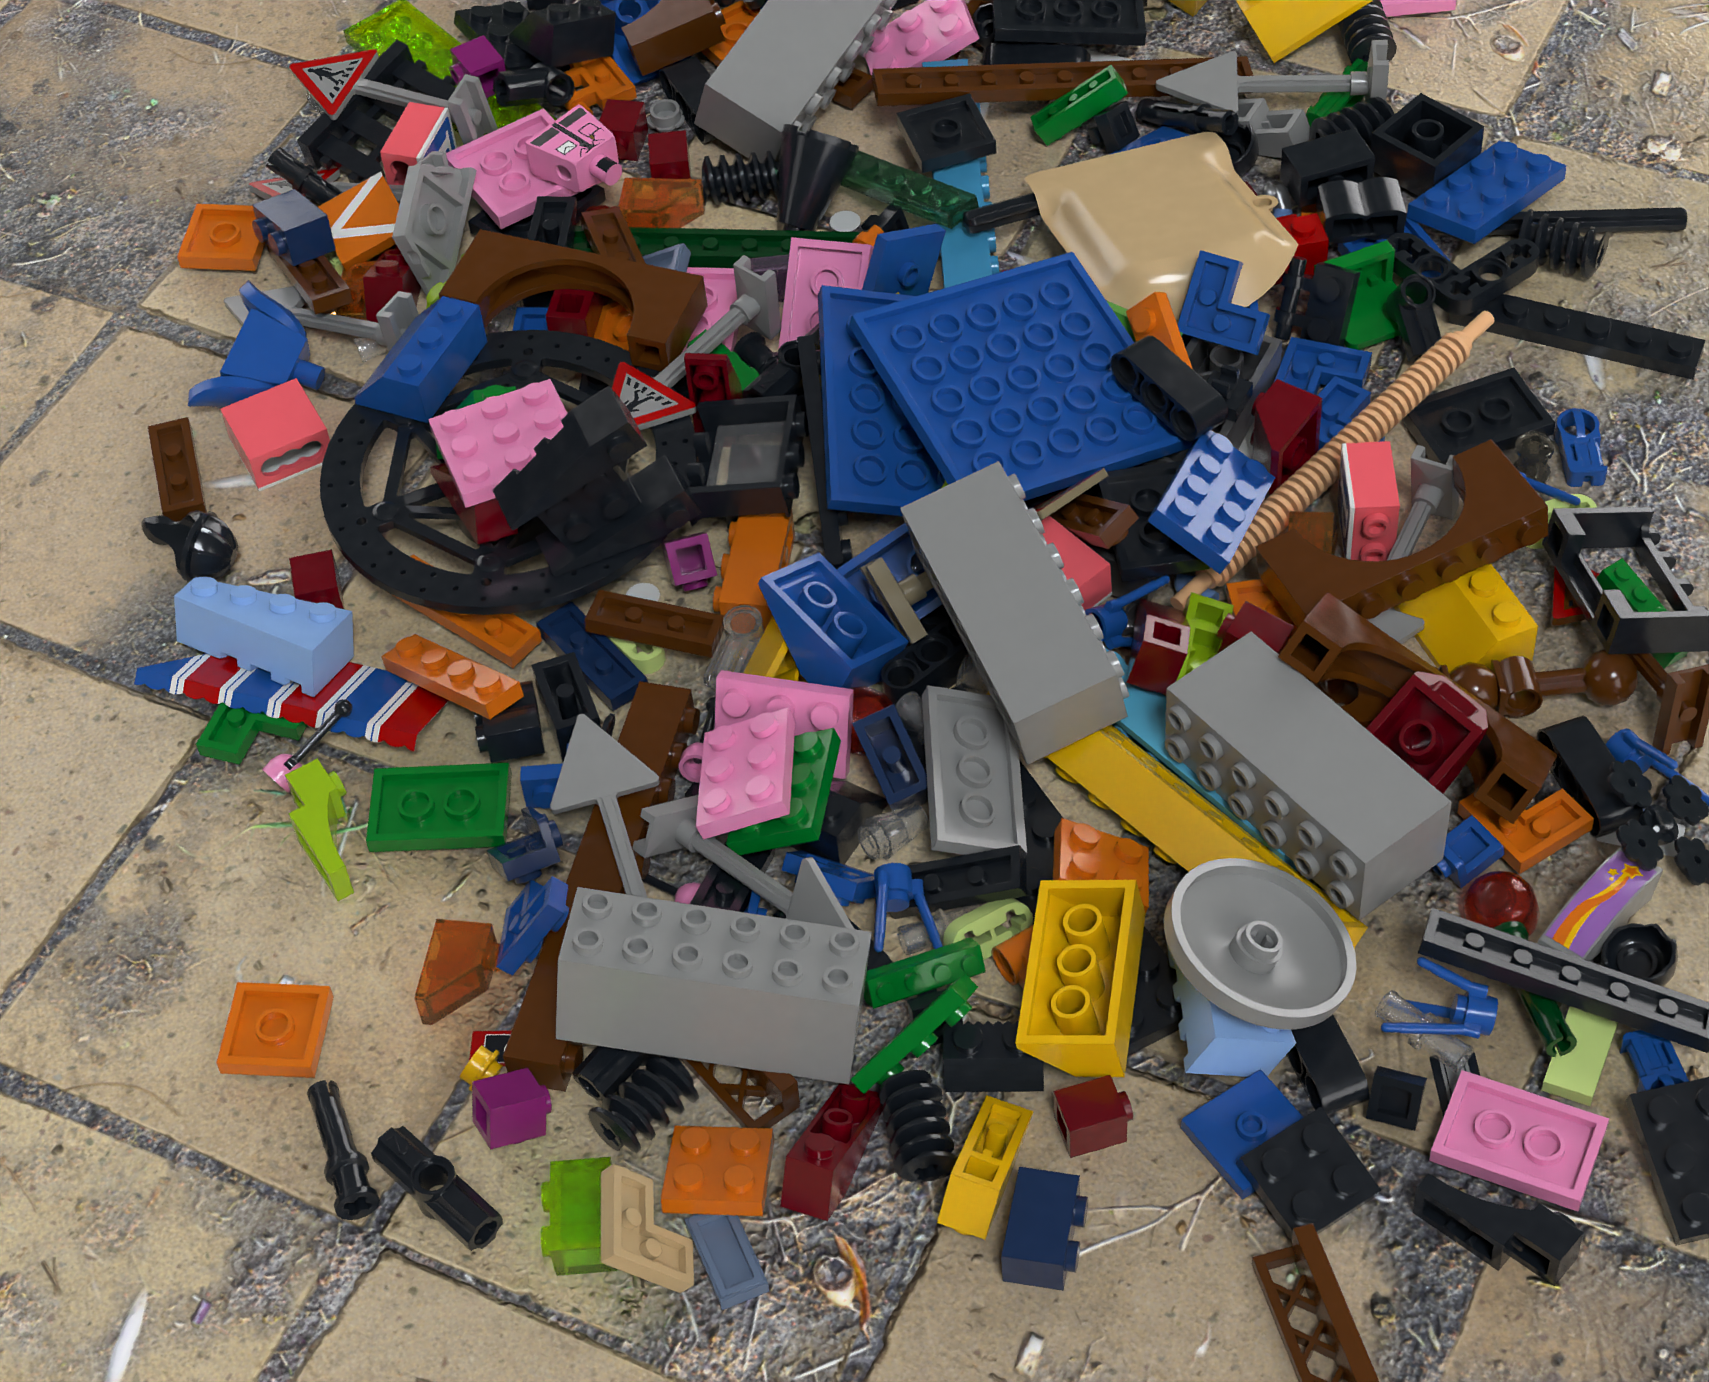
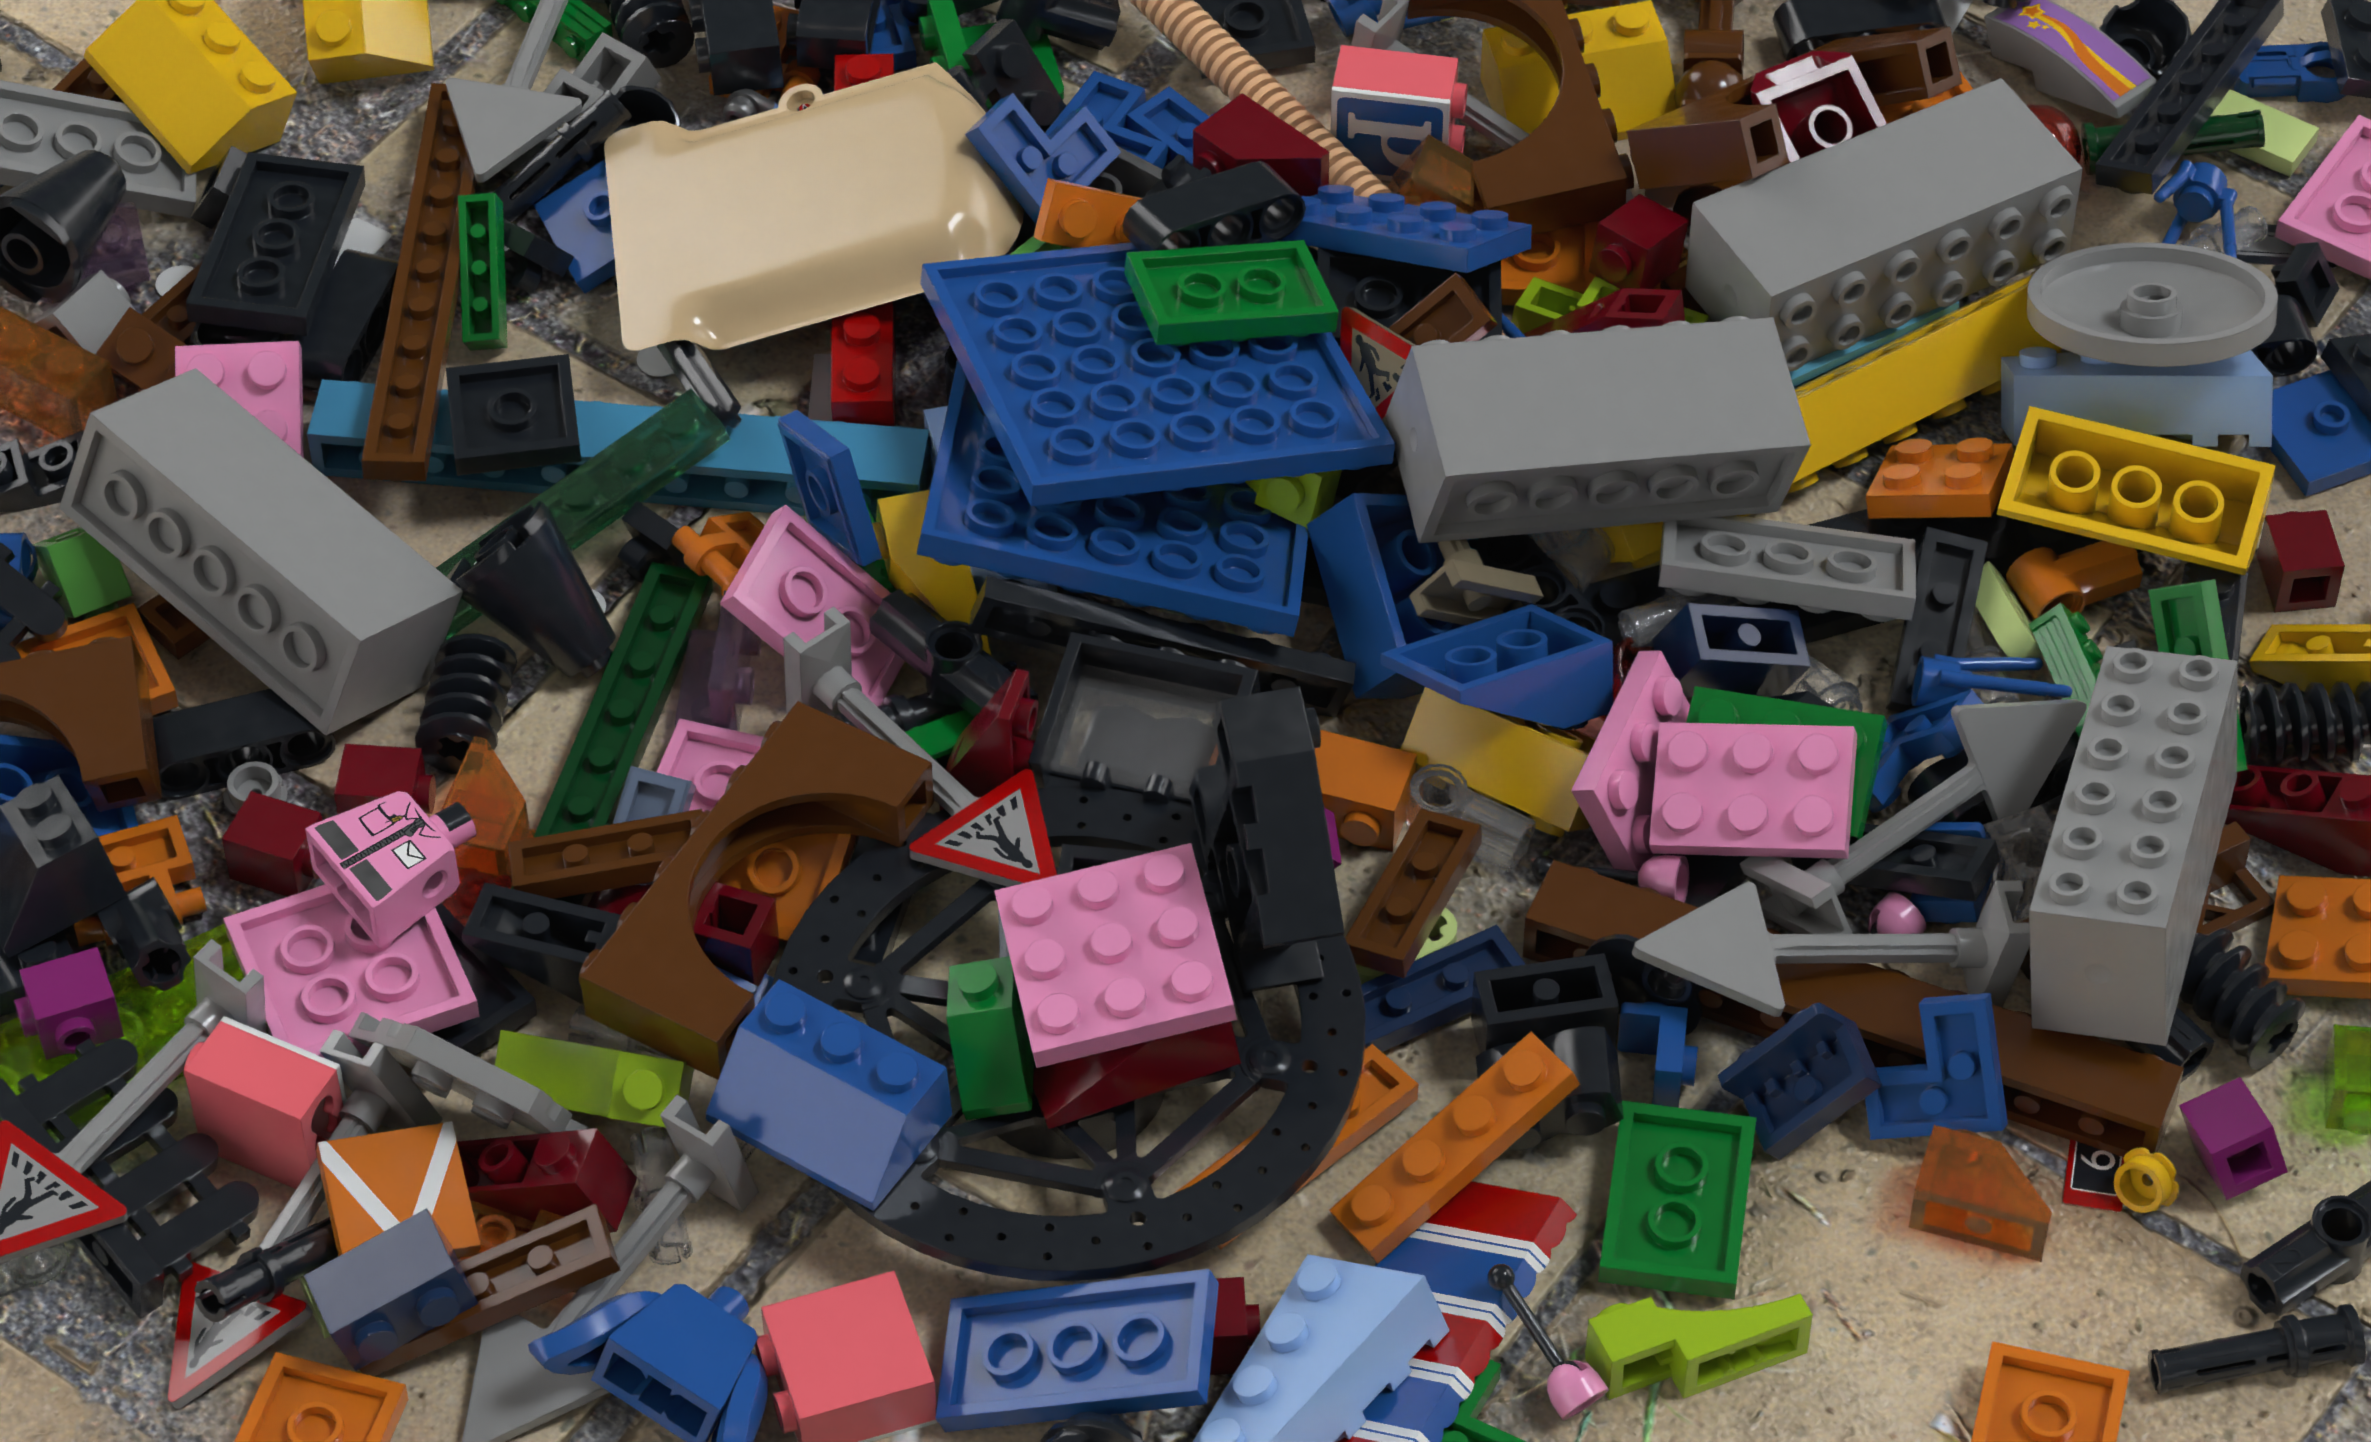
camera: 85 degrees left, 0 degrees up
none -> blue plate [935,1269,1219,1432]
none -> green plate [1124,240,1339,346]

